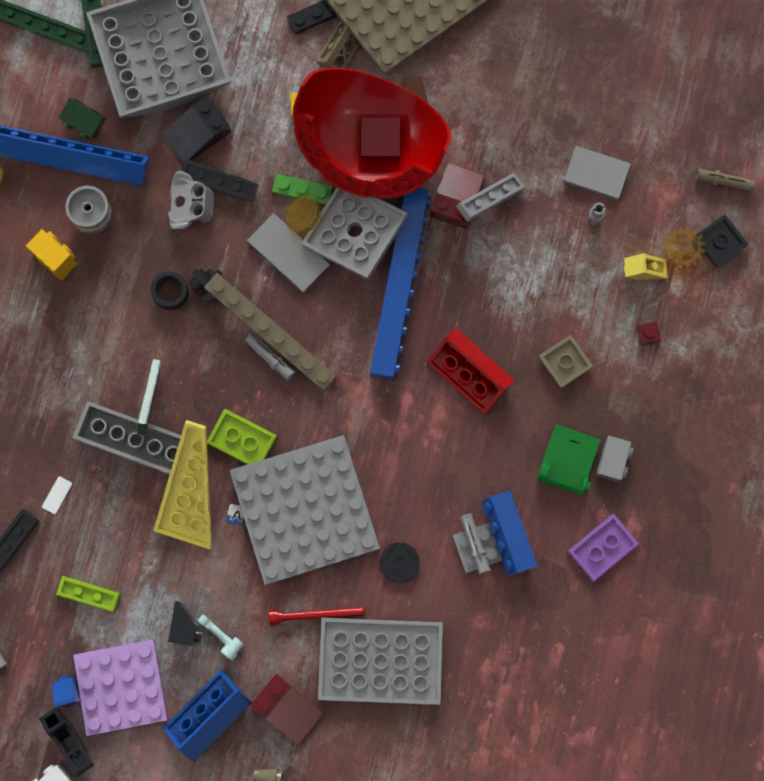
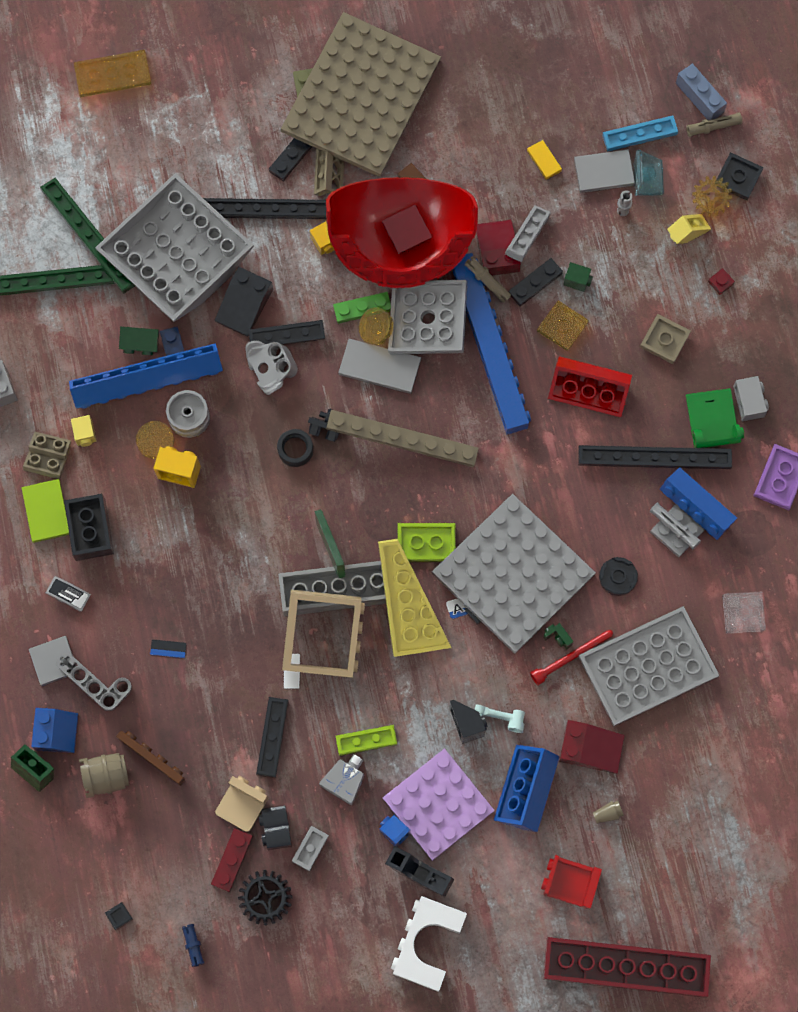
camera: 25 degrees left, 5 degrees down
light grey pin [244,333,295,381] -> none
none -> clear yellow tile [136,421,174,459]
none -> dark blue plate [159,326,184,356]
none -> black tile [203,198,326,219]
none -> tan window [282,590,365,678]
none -> light grey torso [319,754,364,806]
none -> dark tan pin [465,256,511,302]
none -> black plate [508,258,563,307]
none -> yellow tile [527,140,562,180]
none -> clear yellow tile [537,300,589,351]
none -> dark green bracket [543,623,574,650]
none -> dark green brick [563,262,593,292]
none -> black plate [578,445,732,469]
none -> dark azure plate [602,116,678,152]
none -> clear light blue slope [634,150,664,196]
none -> sand blue brick [676,63,727,120]
none -> clear plate [722,592,766,633]

